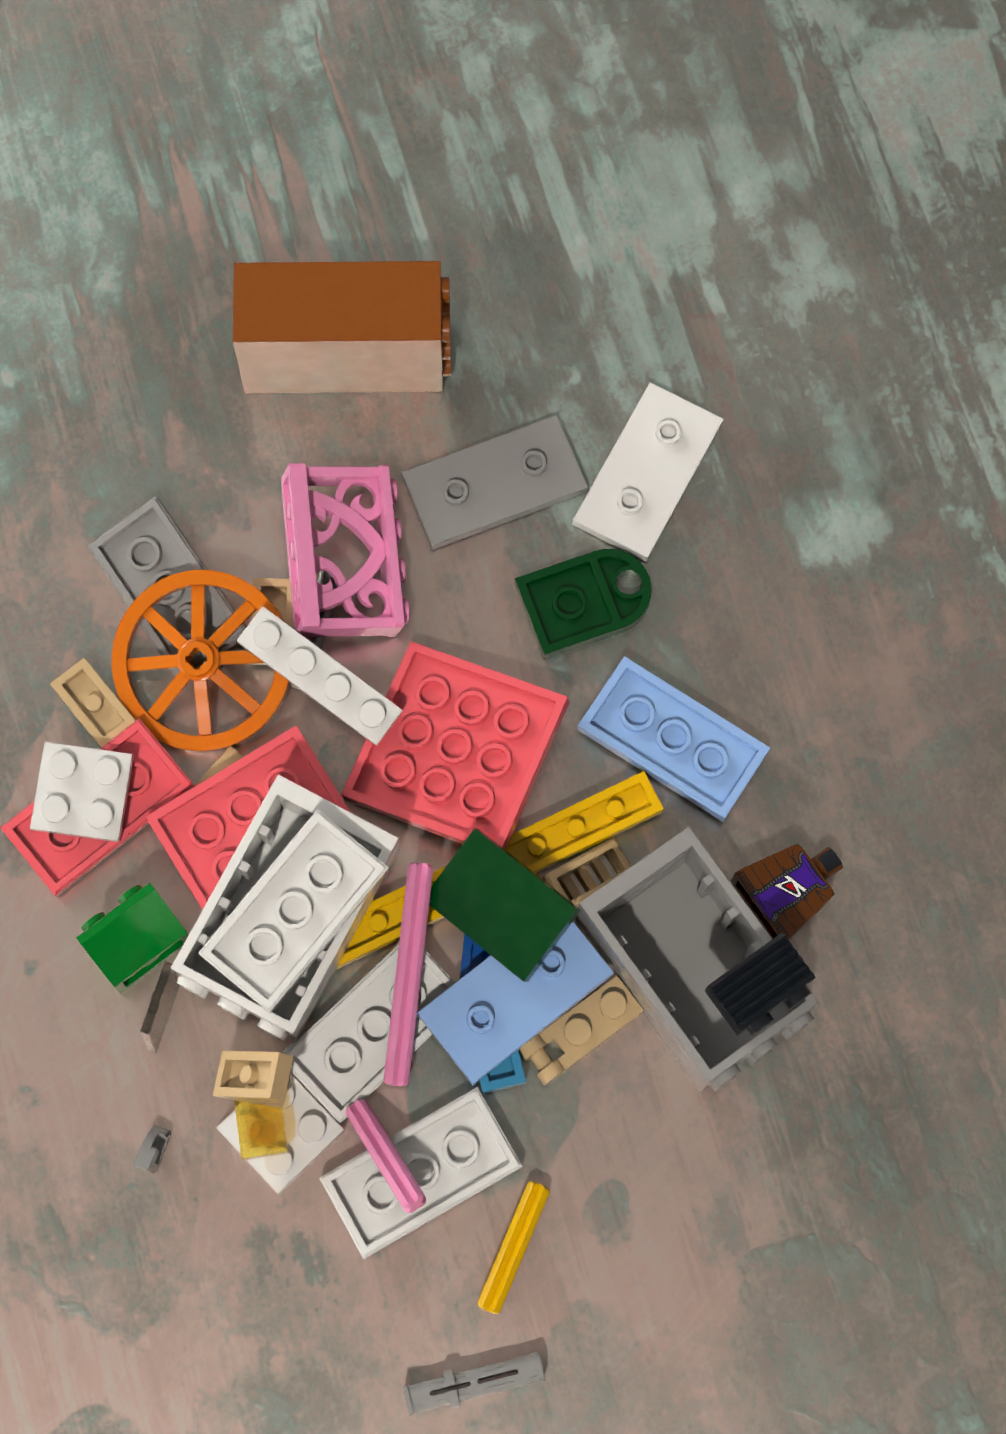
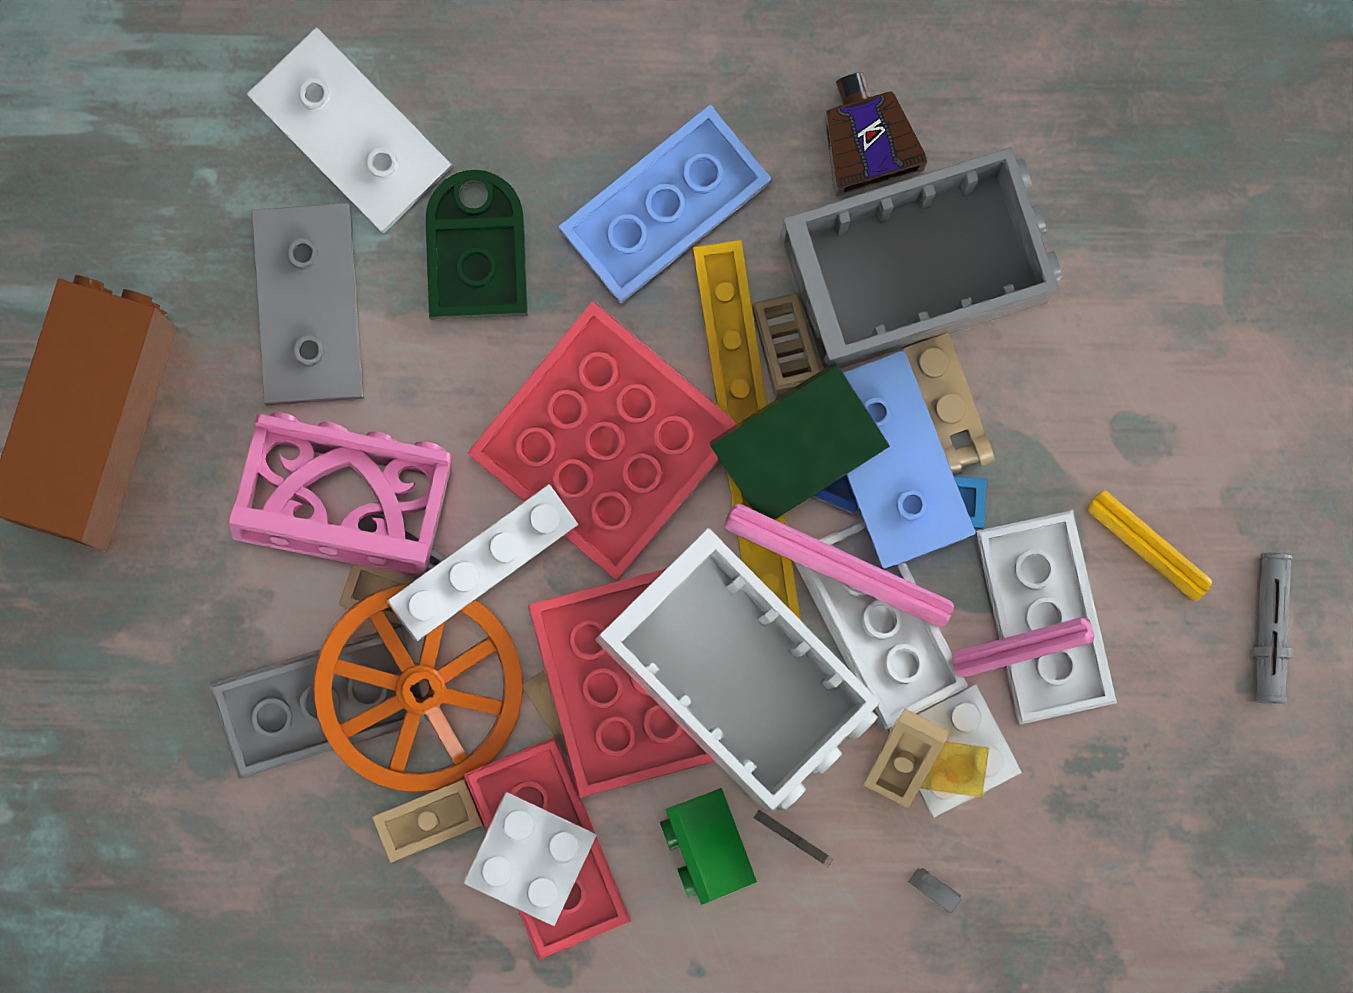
camera: 70 degrees left, 10 degrees up
white plate [198,809,389,1013] -> none
black brick [705,933,816,1036] -> none

